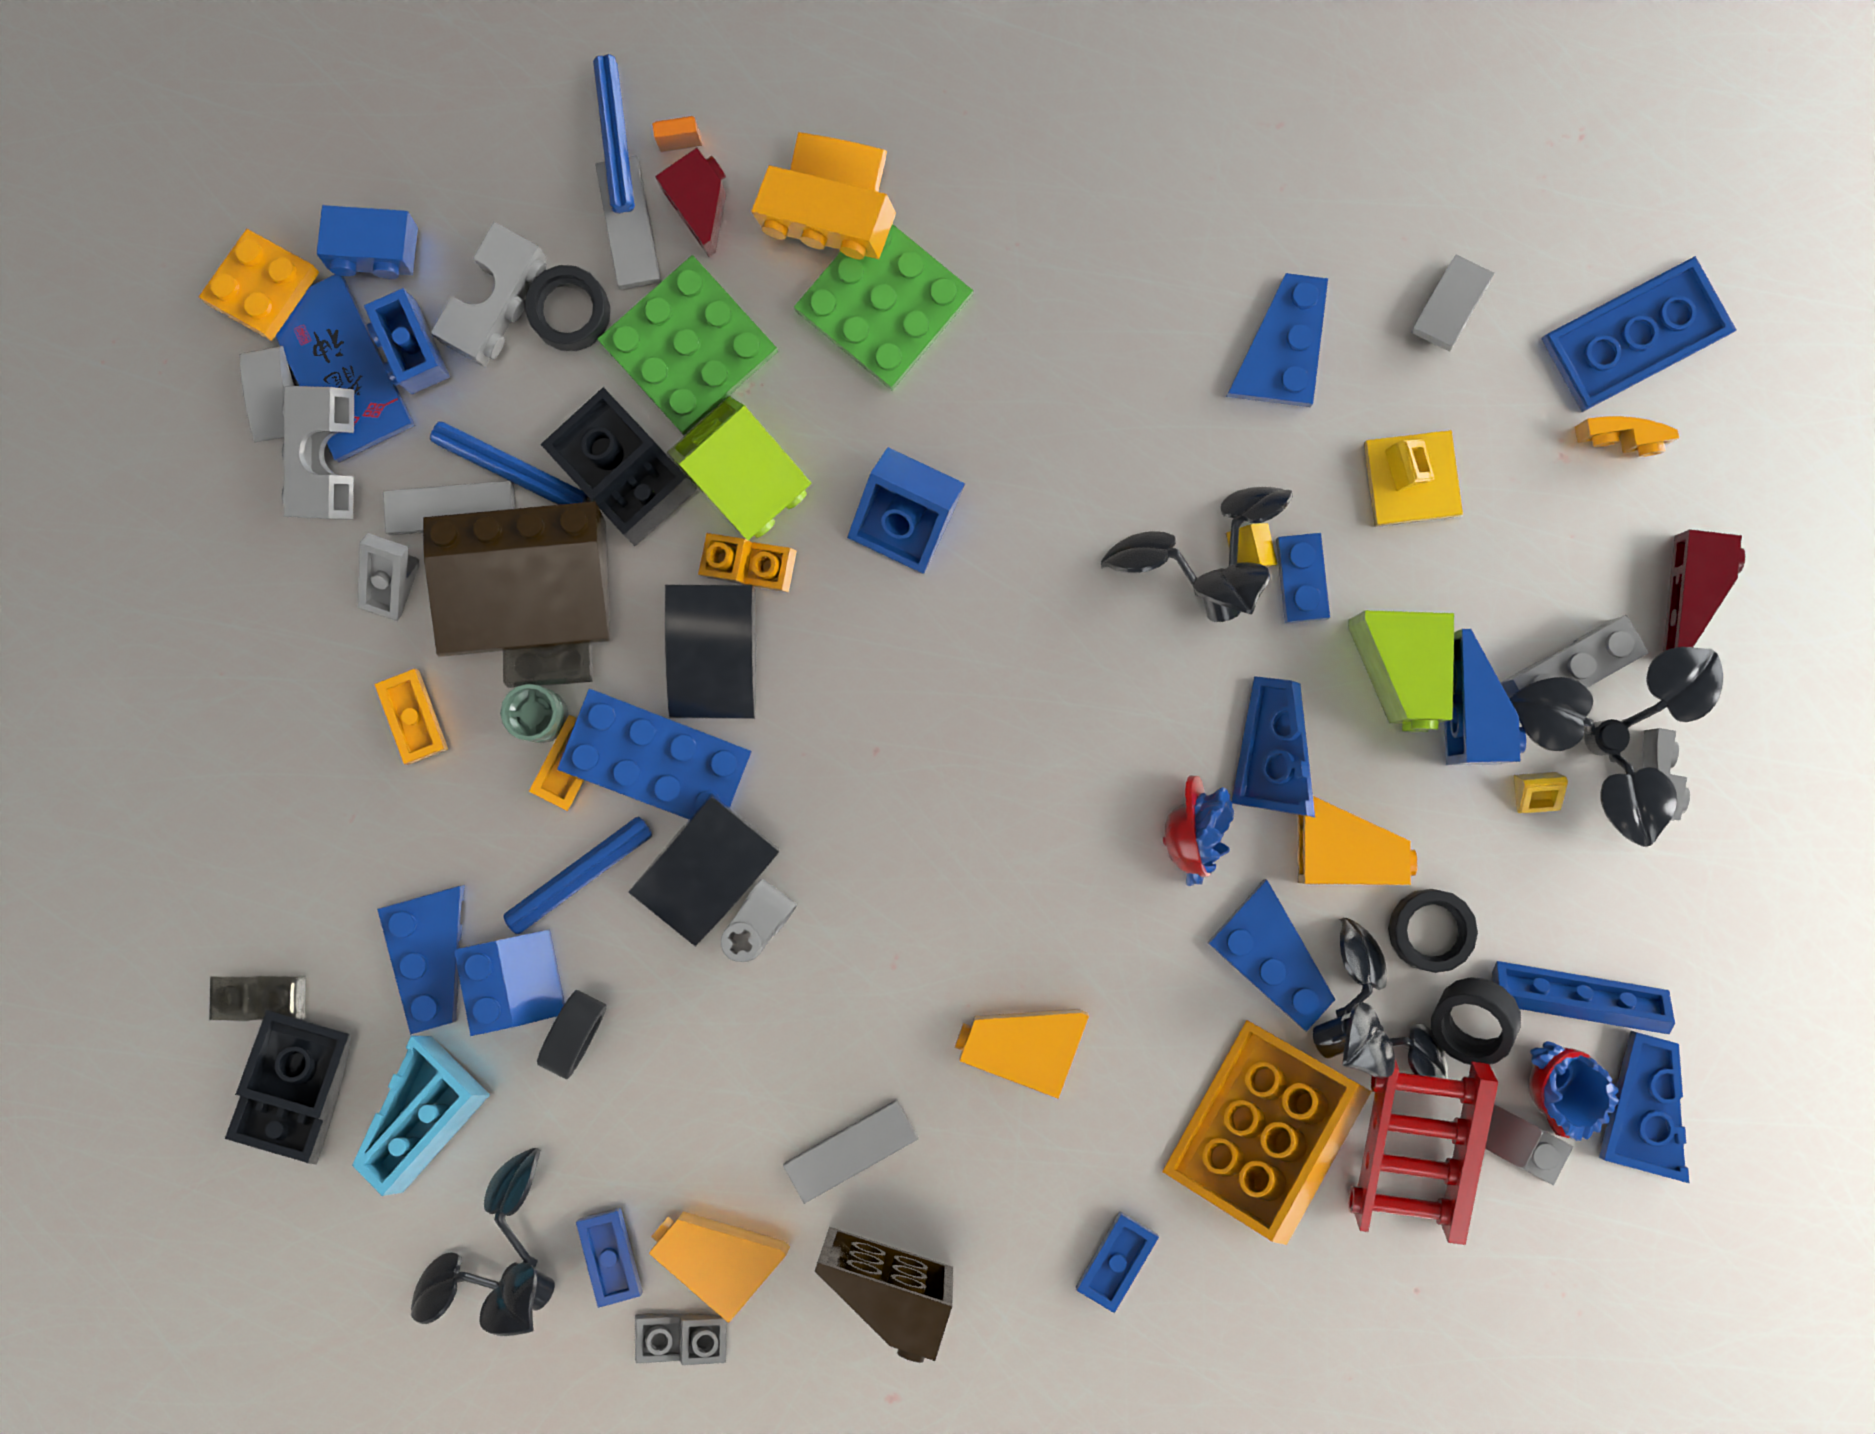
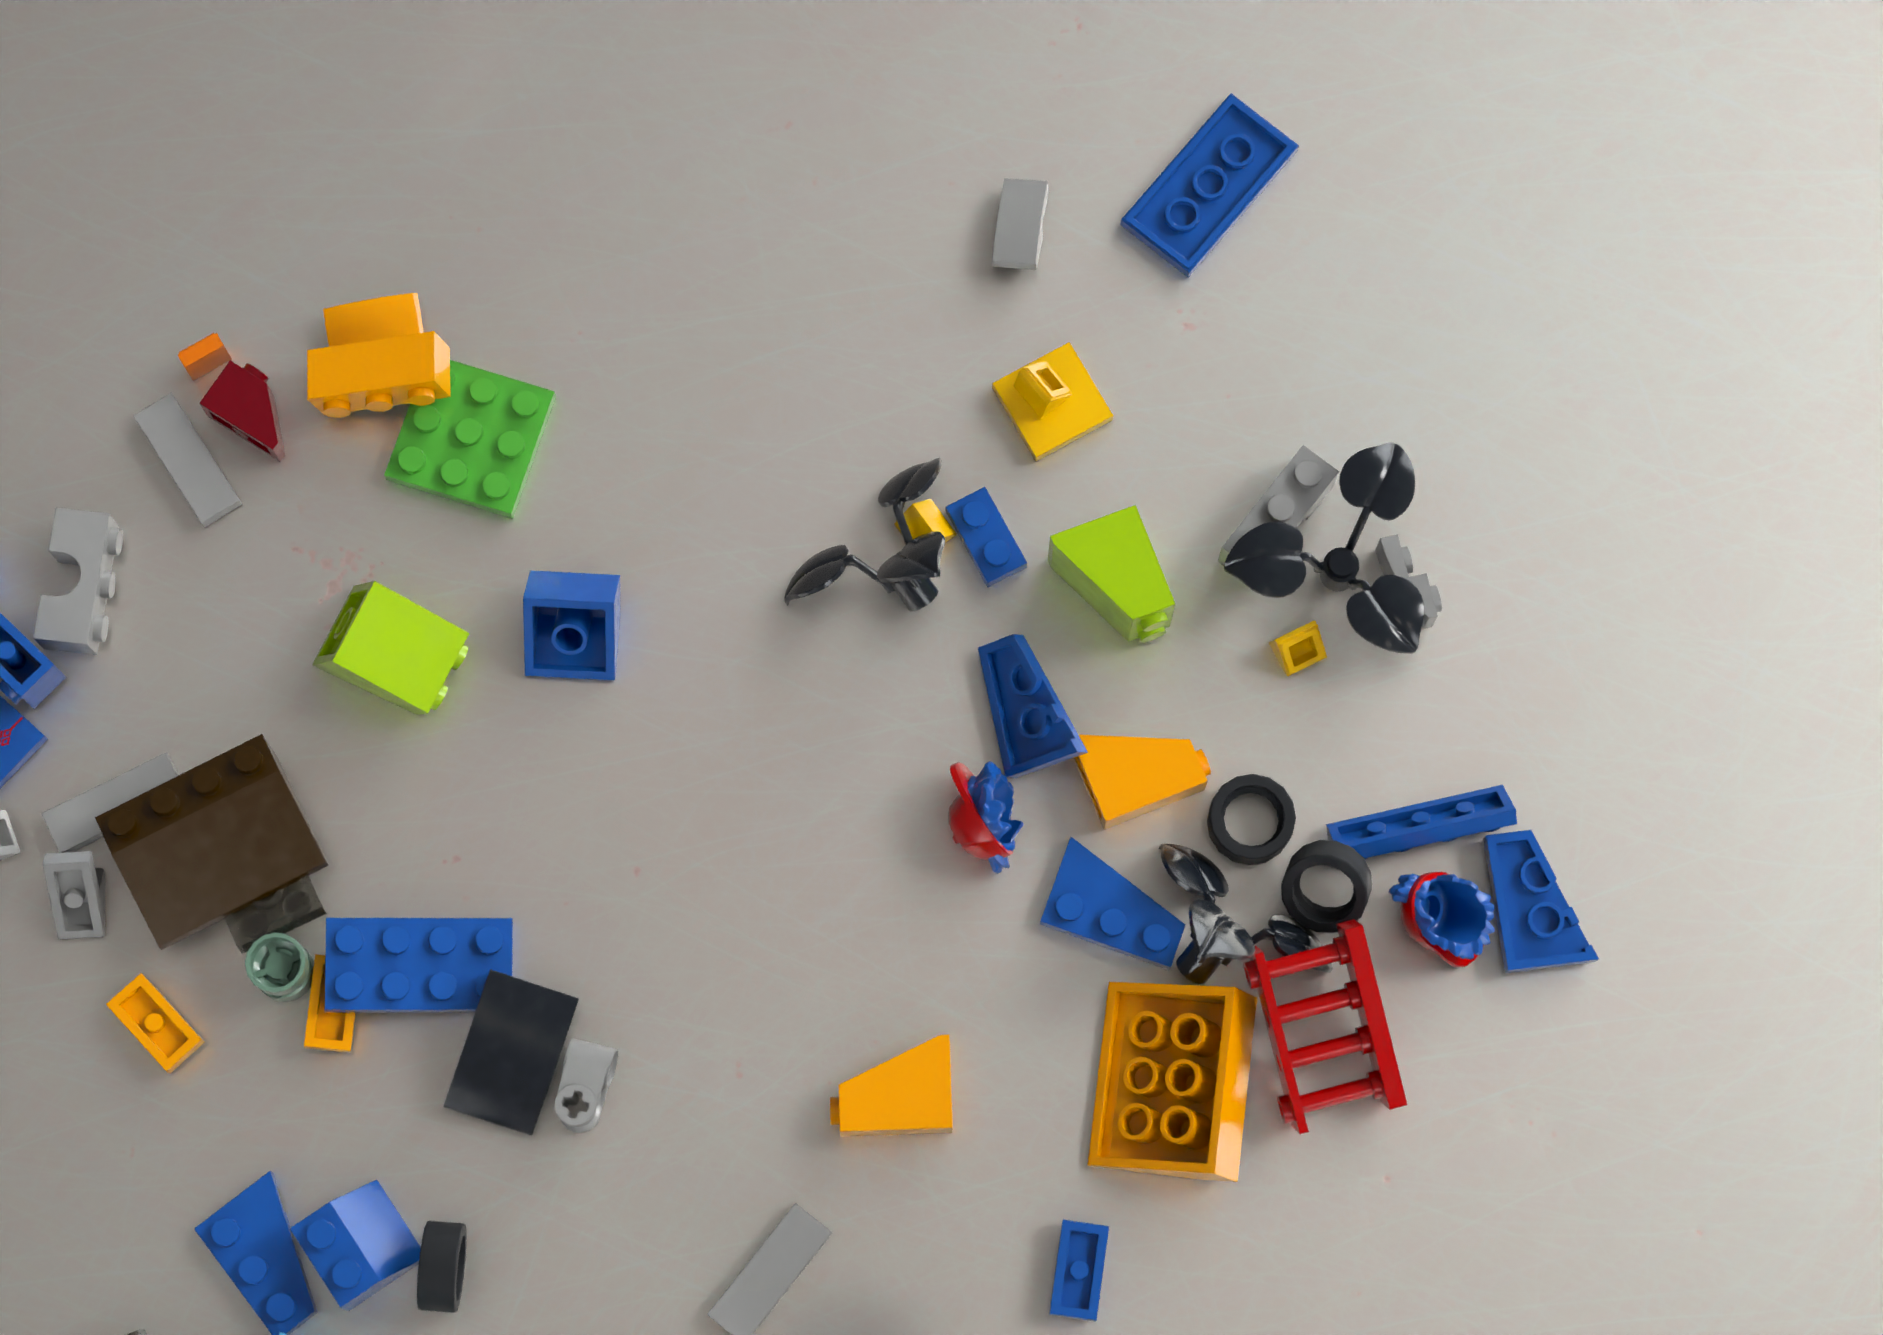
camera: 35 degrees left, 10 degrees down
blue axle [430,421,588,505] -> none
blue axle [503,817,652,934] -> none
black tyre [525,265,610,351] -> none
black slope [540,387,697,546] -> none
blue axle [593,54,635,214] -> none
bright green plate [598,255,778,435] -> none
black slope [665,585,757,719] -> none
light orange slope [698,533,797,593] -> none
blue wing [1226,273,1328,407] -> none
blue slope [1444,629,1526,766] -> none
light grey slope [1485,1104,1574,1185] -> none
light orange slope [1575,416,1679,457] -> none
dark red slope [1663,529,1745,651] -> none

